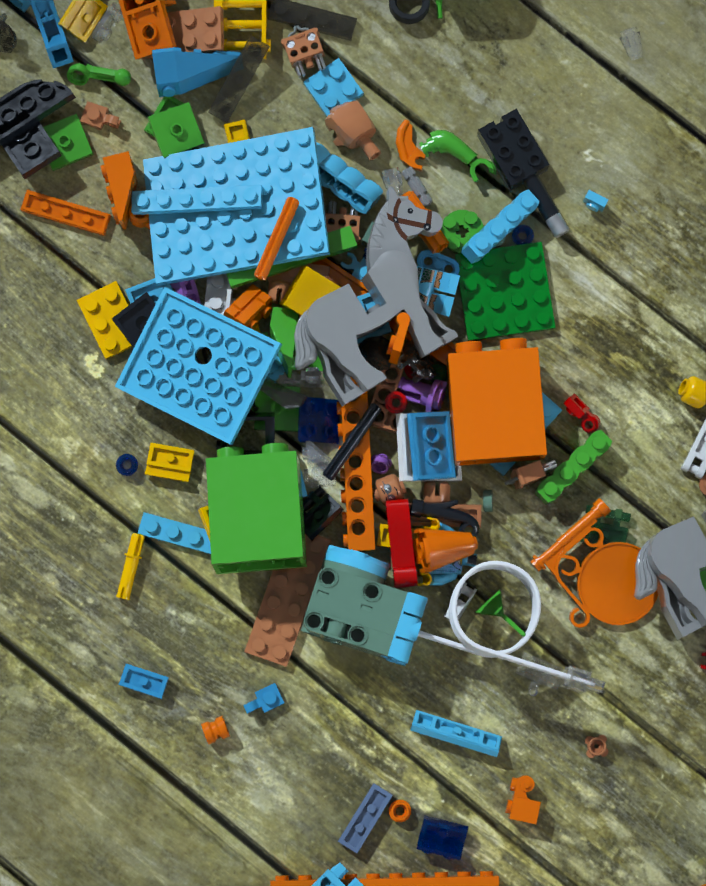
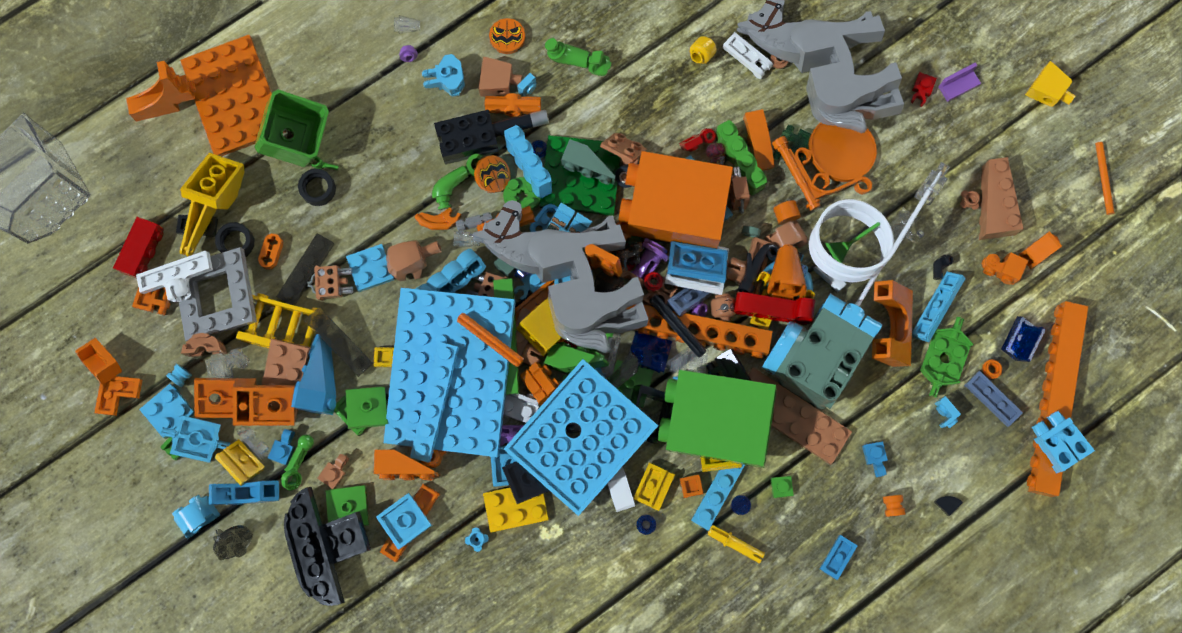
camera: 75 degrees left, 5 degrees down
none -> dark azure plate [268,429,295,465]
none -> medium azure plate [376,493,432,550]
none -> medium lavender plate [399,45,418,62]
none -> medium azure hinge [422,54,465,97]
none -> medium azure plate [465,527,489,552]
none -> orange tile [474,155,510,193]
none -> nougat torso [479,57,522,97]
none -> orange piece [485,93,541,117]
none -> orange tile [489,18,526,54]
none -> bright green piece [545,38,612,76]
none -> sand green slope [561,139,615,185]
none -> nougat plate [600,133,647,188]
none -> white slope [607,466,635,512]
none -> sand blue plate [667,288,714,317]
none -> orange plate [679,475,703,498]
none -> clear pink plate [706,142,726,166]
none -> clear blue plate [731,495,751,515]
none -> orange slope [743,109,775,171]
none -> nougat cylinder [765,220,809,253]
none -> bright green plate [770,476,794,498]
none -> orange piece [773,200,801,225]
none -> orange arch [872,280,913,367]
none -> bright green plate [920,317,973,398]
none -> black arm [933,255,954,280]
none -> black tile [934,496,963,516]
none -> medium azure bracket [935,396,961,428]
none -> nougat wedge [979,157,1024,240]
none -> orange slope [1018,231,1062,269]

